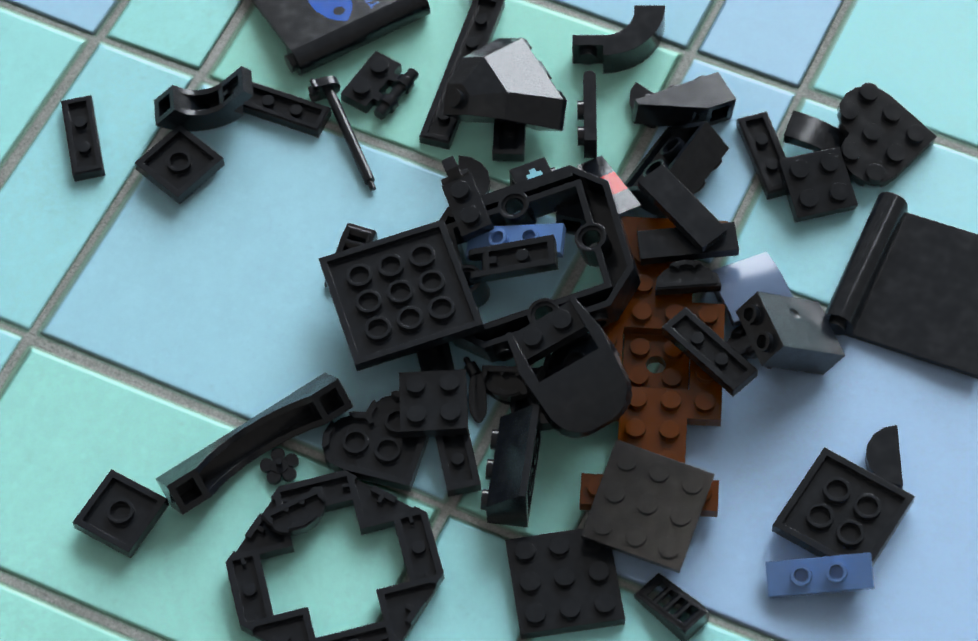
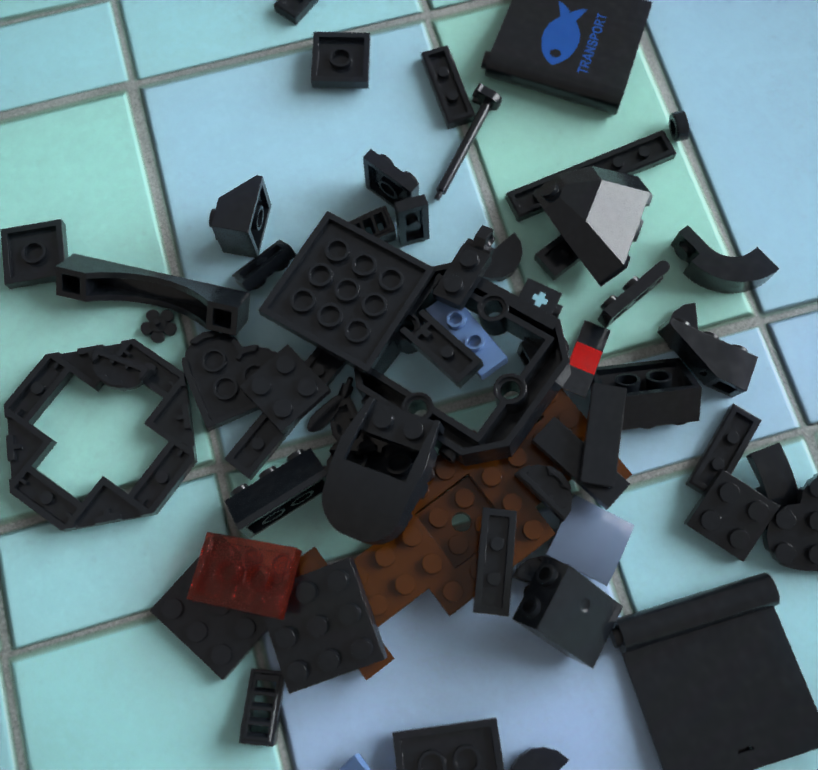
camera: 45 degrees right, 15 degrees up
black arch [154,66,253,131] -> none
black plate [341,51,419,120] -> none
none -> clear red plate [187,532,302,620]
none -> black slope [209,175,271,258]
none -> black plate [232,239,296,292]
none -> black plate [363,149,419,208]
none -> black plate [394,194,430,247]

